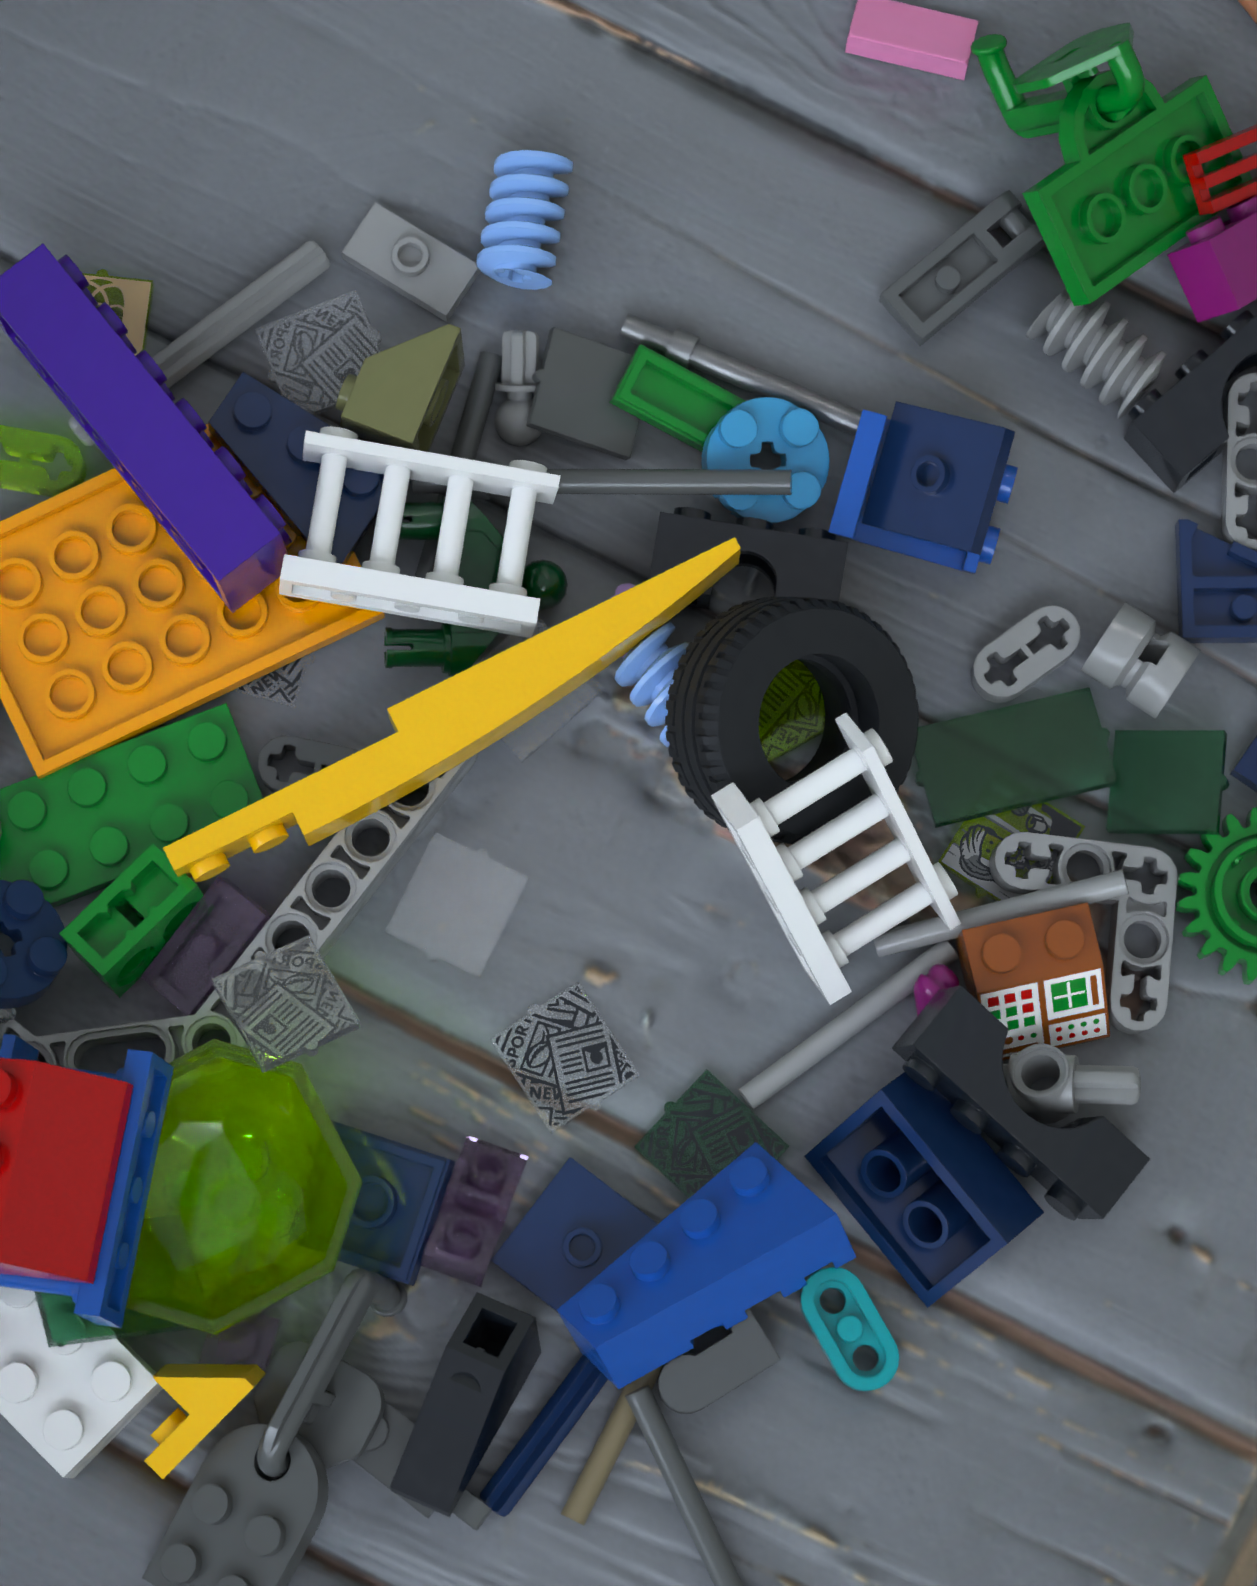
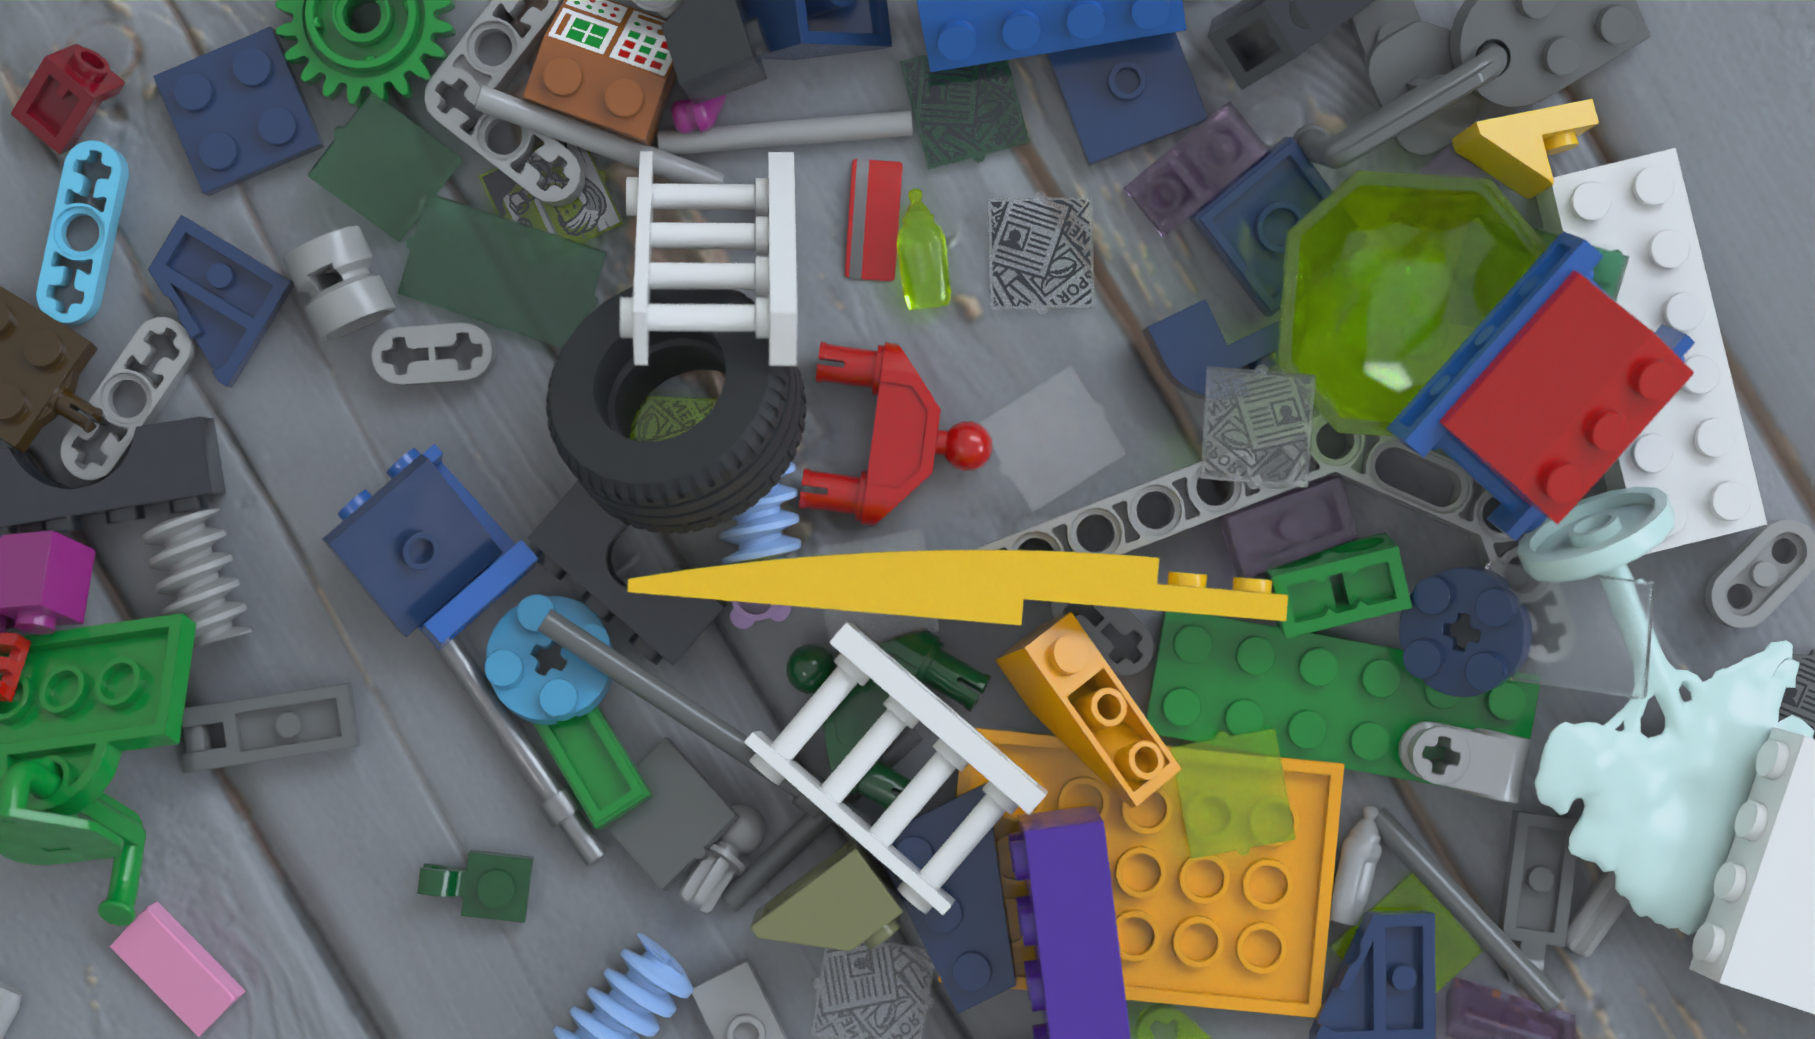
camera: 150 degrees left, 10 degrees up
none -> dark green plate [417,850,534,923]
none -> red connector [799,341,993,527]
none -> red sticker [845,159,903,281]
none -> clear neon green piece [897,188,952,310]
none -> light orange slope [995,612,1182,808]
none -> dark blue brick [1142,299,1297,401]
none -> clear neon green piece [1170,728,1295,859]

